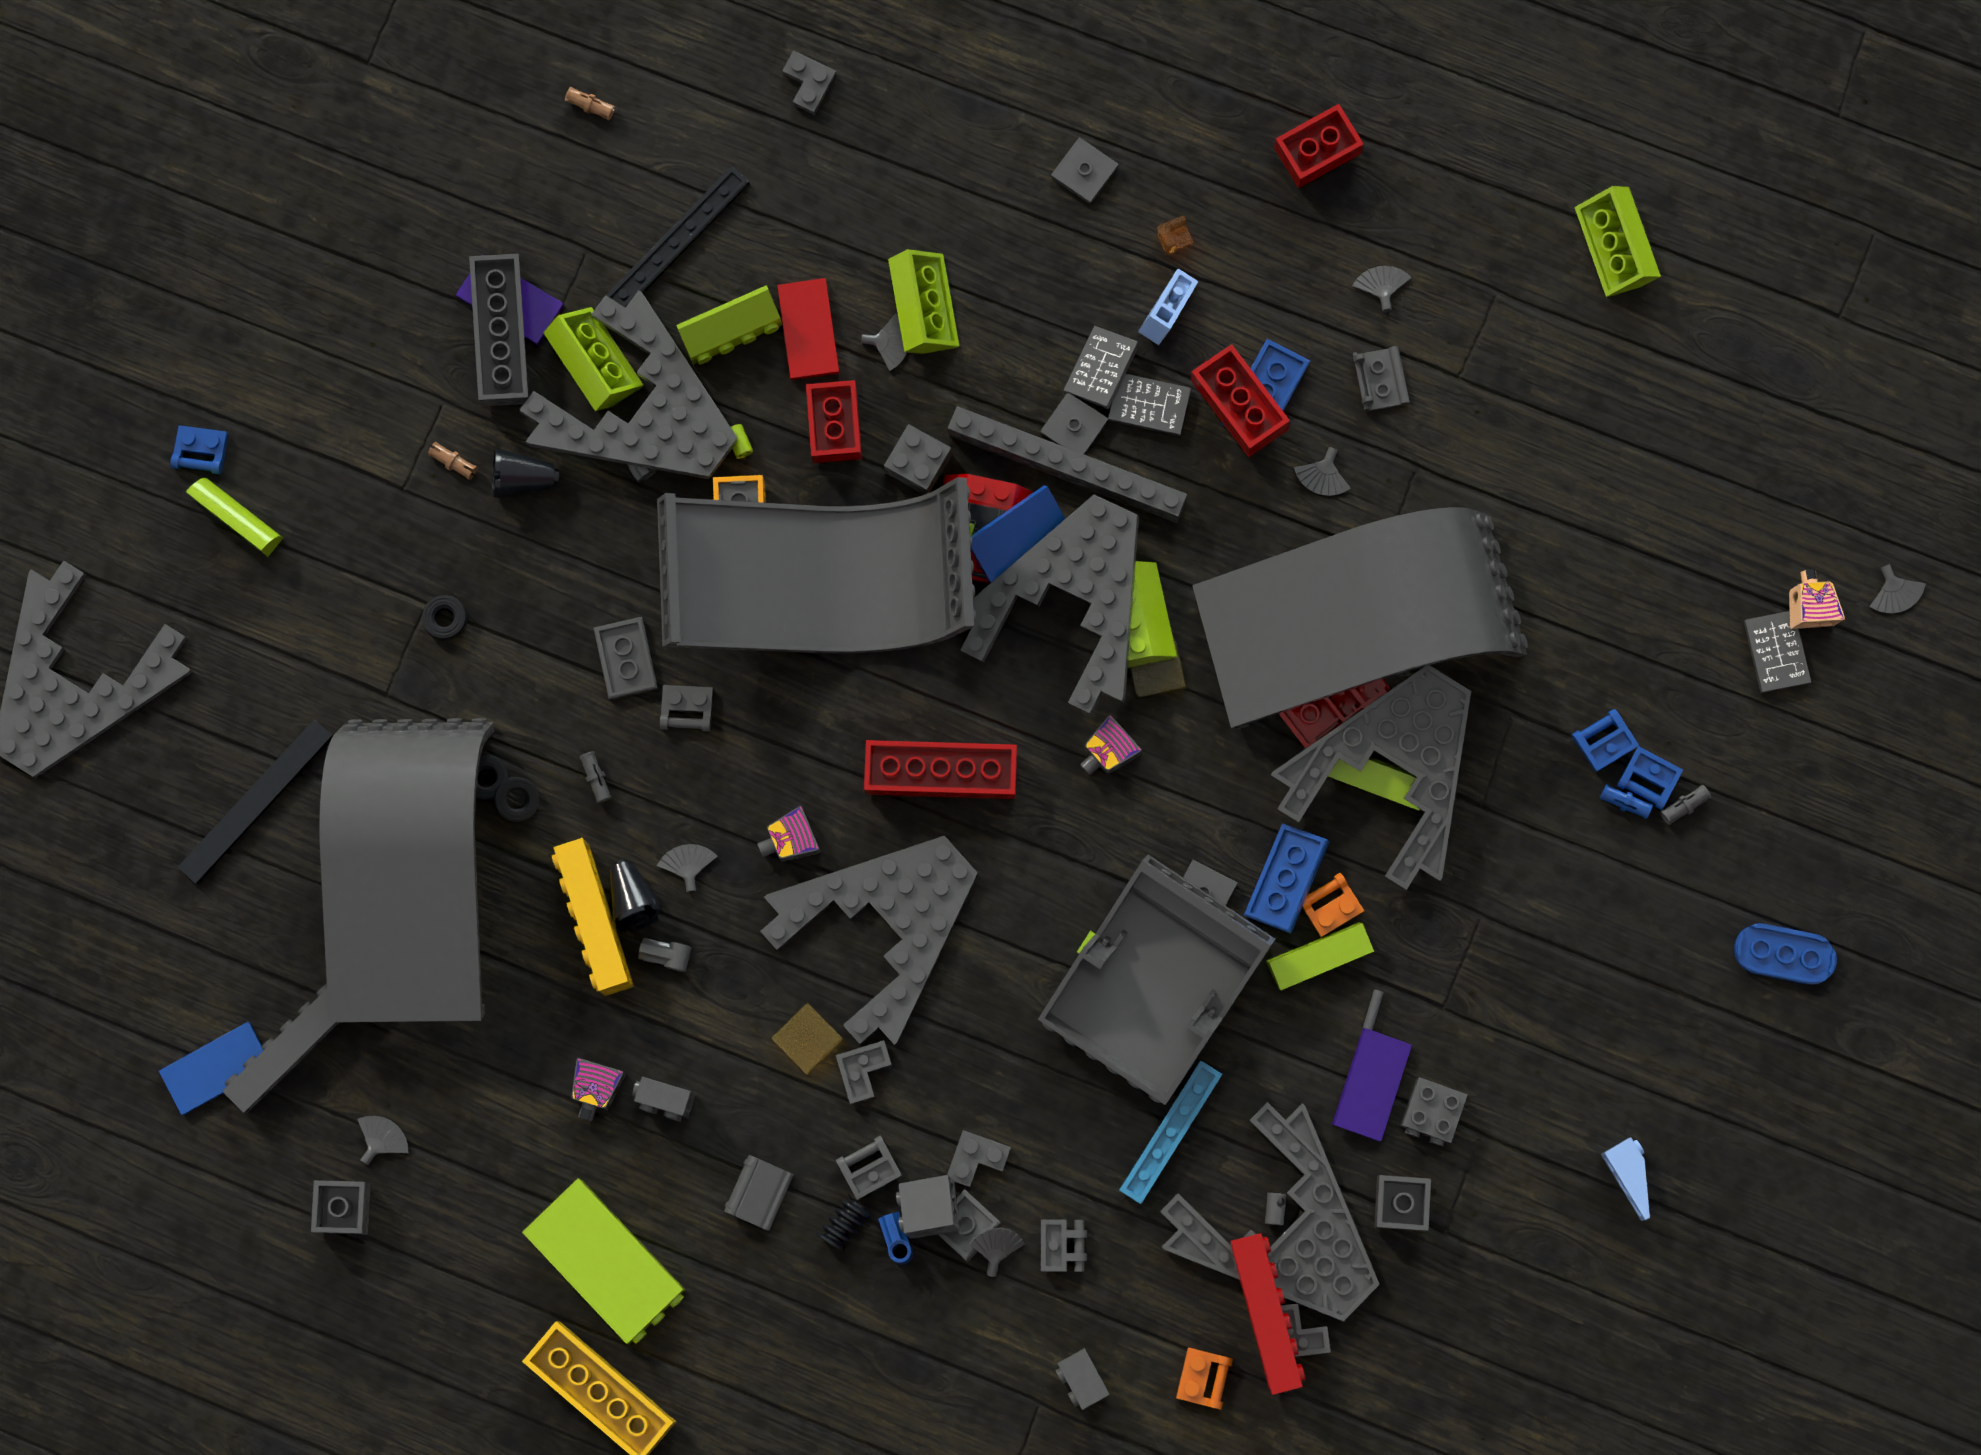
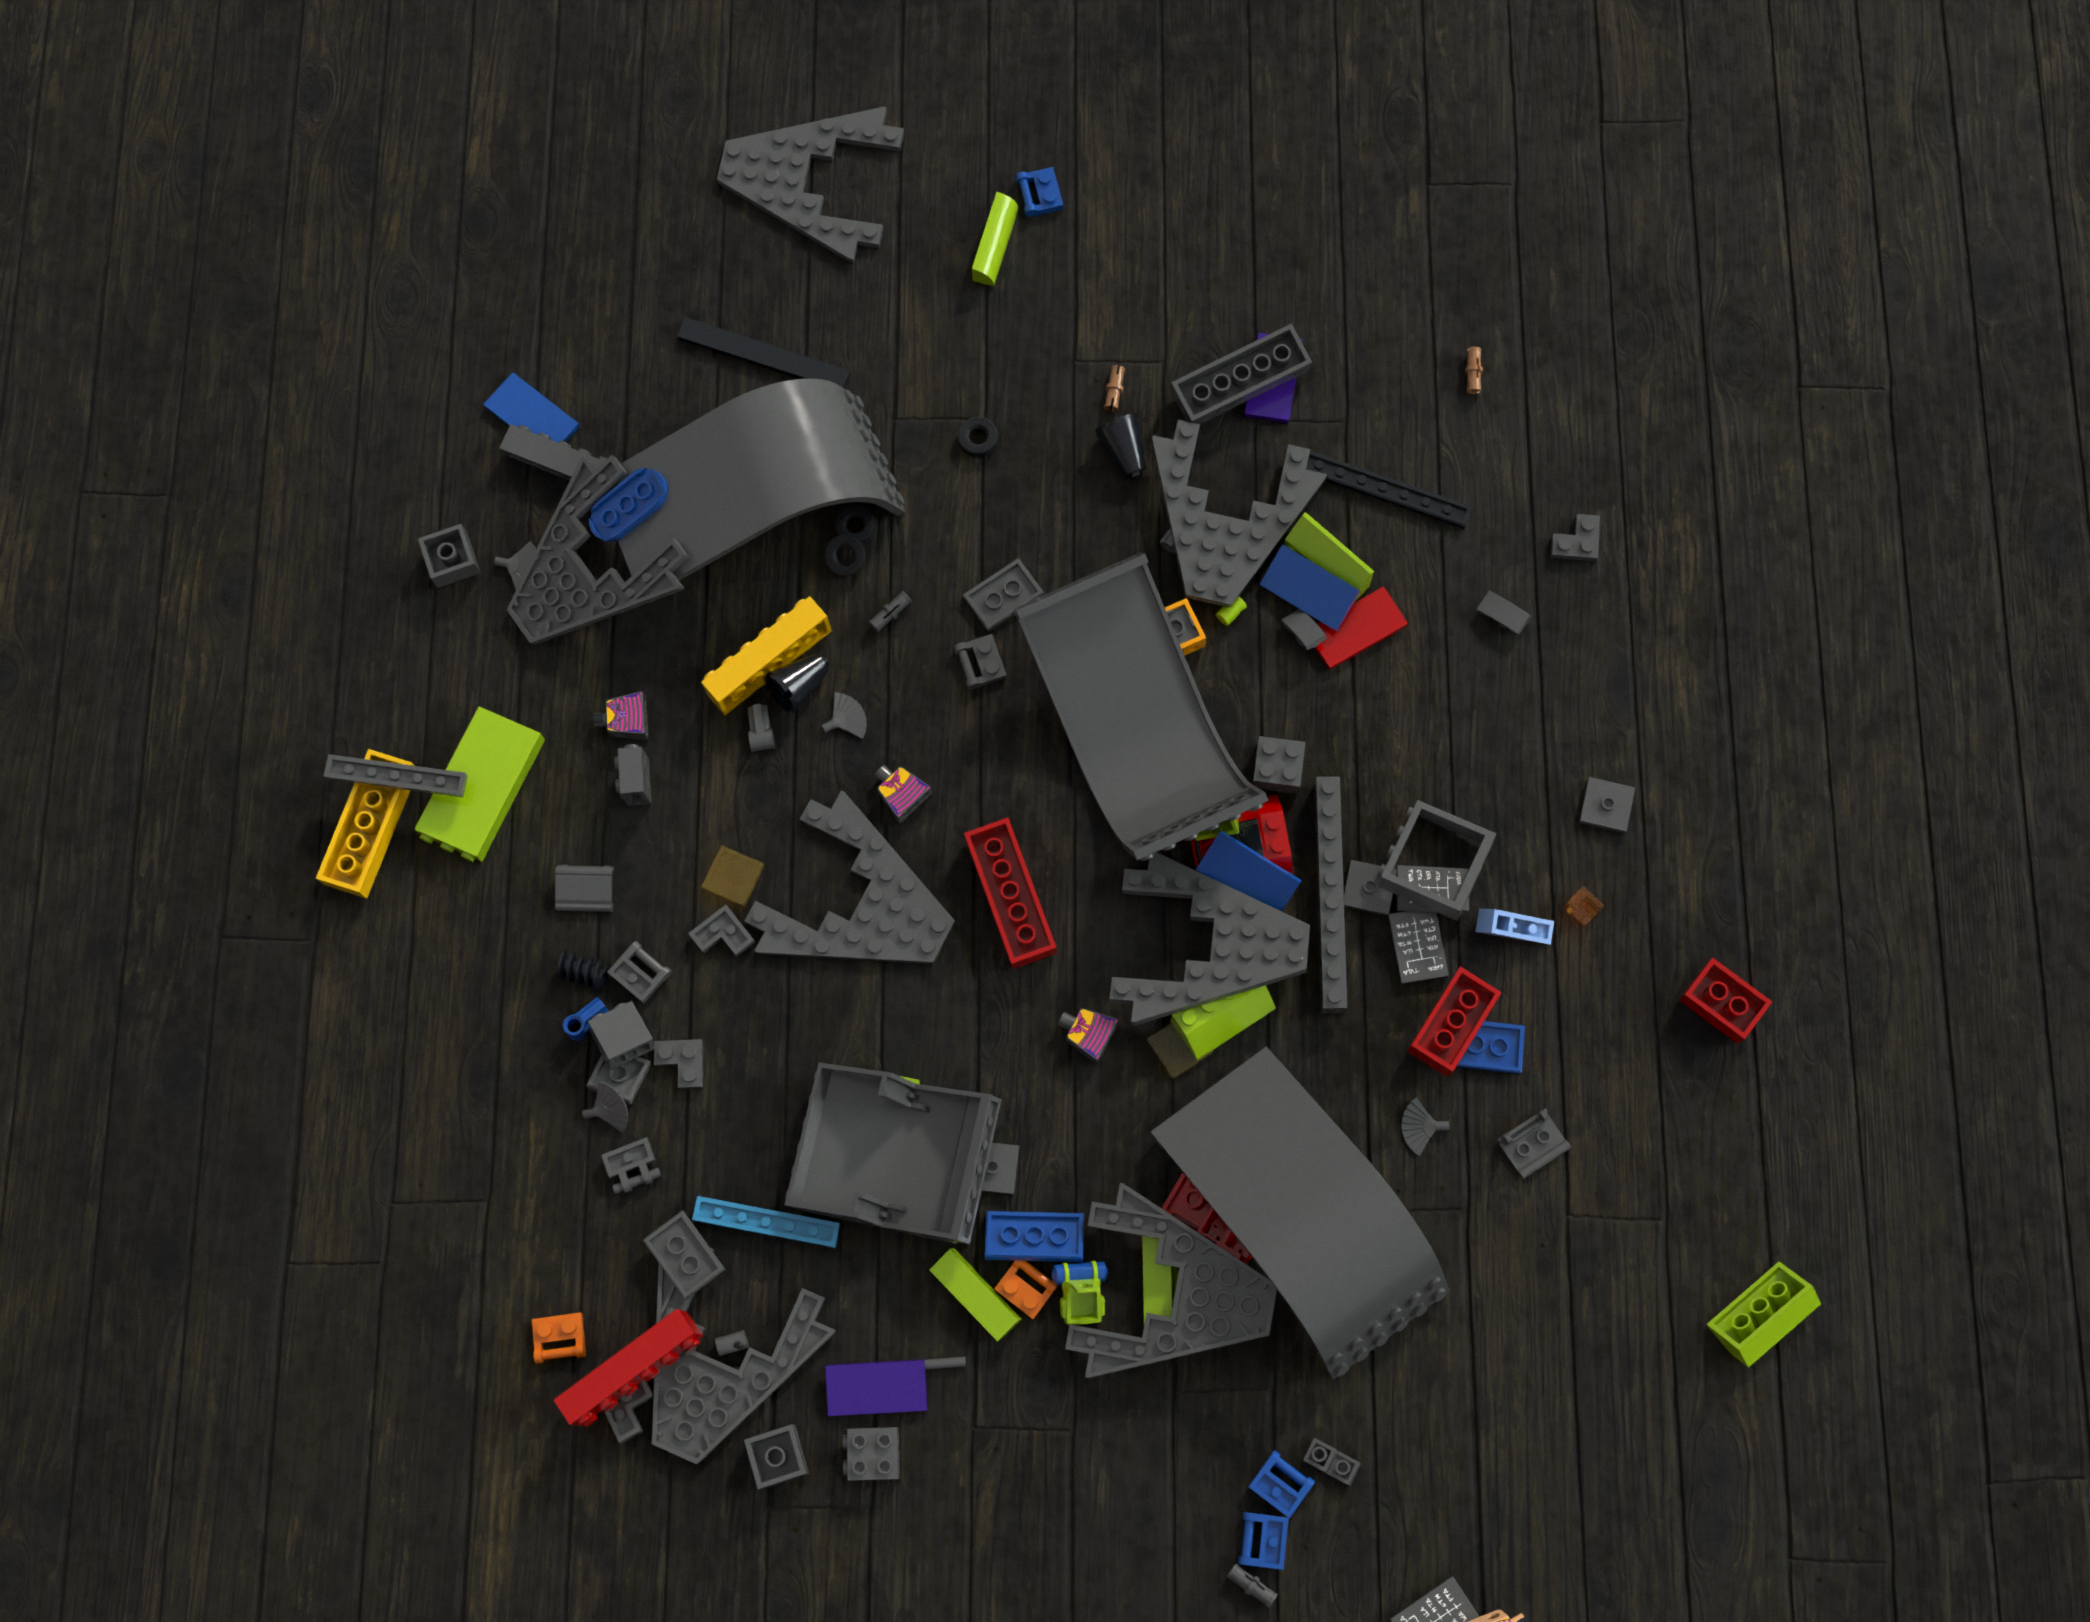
camera: 65 degrees right, 5 degrees down
lime slope [543,307,643,411] -> none
red brick [806,380,862,463] -> none
dark grey hand [861,313,907,371] -> none
lime slope [888,249,959,354] -> none
dark grey brick [1055,1348,1110,1410] -> none
dark grey hand [1352,266,1412,312] -> none
blue pin [1600,784,1653,819] -> none
none -> dark grey plate [323,754,468,798]
none -> dark grey wing [507,455,689,645]
none -> blue tile [589,468,668,542]
none -> dark grey tile [643,1210,726,1300]
none -> lime piece [1051,1261,1108,1324]
none -> blue tile [1260,545,1360,631]
none -> dark grey slope [1281,609,1327,650]
none -> dark grey slope [1303,1438,1361,1486]
none -> dark grey window [1377,800,1497,921]
none -> dark grey slope [1477,590,1531,636]

